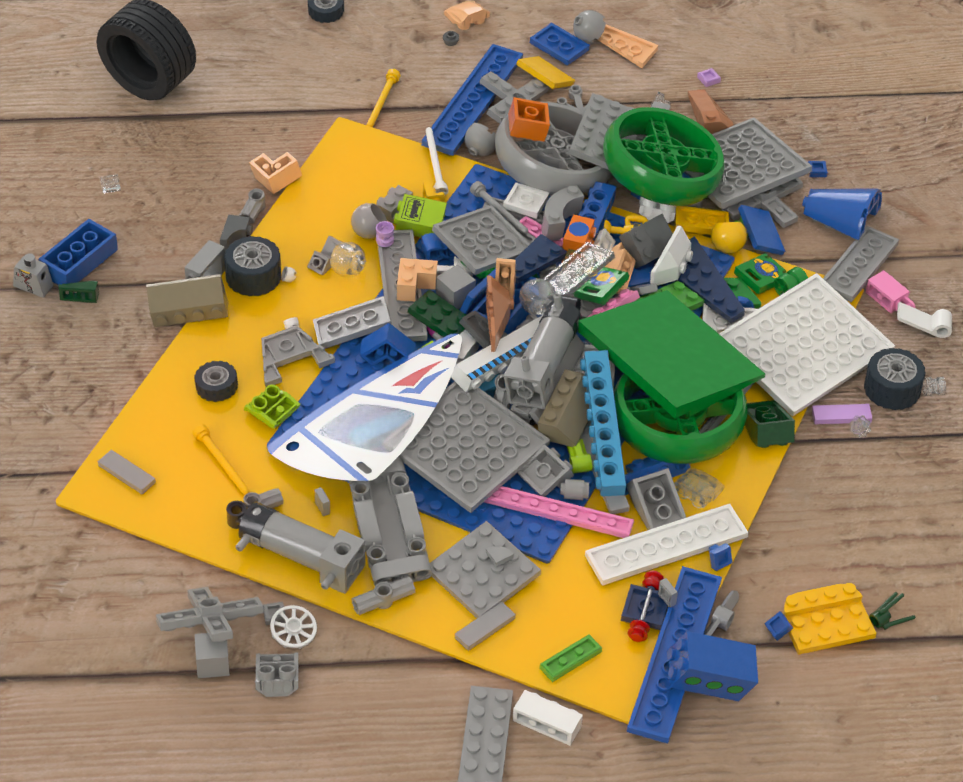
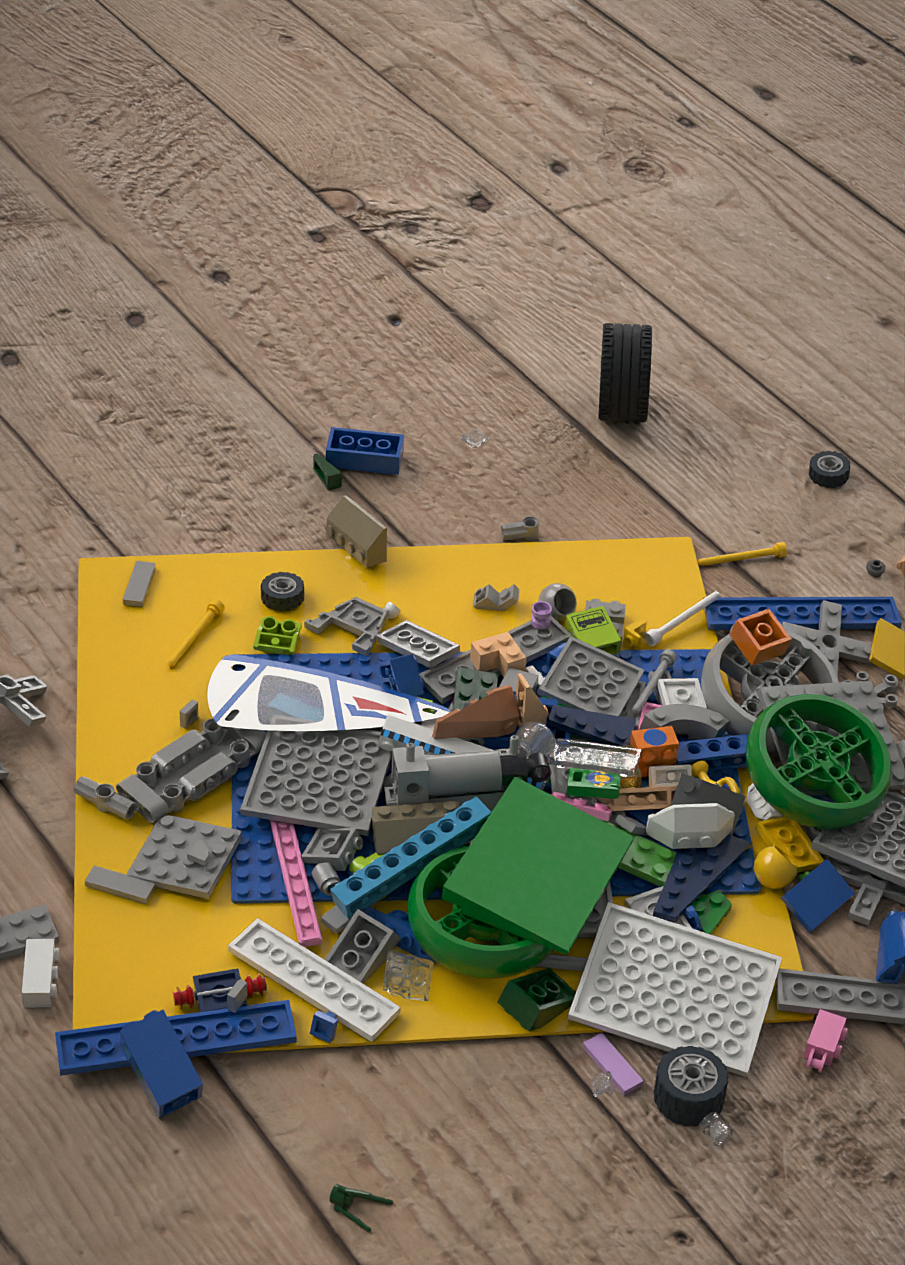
camera: 60 degrees right, 5 degrees down
light grey torso [13,253,53,298] -> none
light grey window [185,240,225,279] -> none
dark grey arch [220,214,253,251] -> none
black wheel [224,236,281,296] -> none
light grey piece [226,501,365,594] -> none
light grey piece [243,488,283,509] -> none
light nougat brick [249,152,302,194] -> none
light grey tile [263,602,285,625] -> none
white wheel [270,605,317,649] -> none
white hinge [281,266,297,282] -> none
clear helmet [330,242,366,278] -> none
bright green tile [540,634,602,682] -> none
light grey piece [704,590,739,636] -> none
green container [734,253,787,295] -> none
blue tile [764,611,793,641] -> none
green wheel [774,267,808,296] -> none
yellow plate [783,583,877,655] -> none
white door [897,302,952,338] -> none

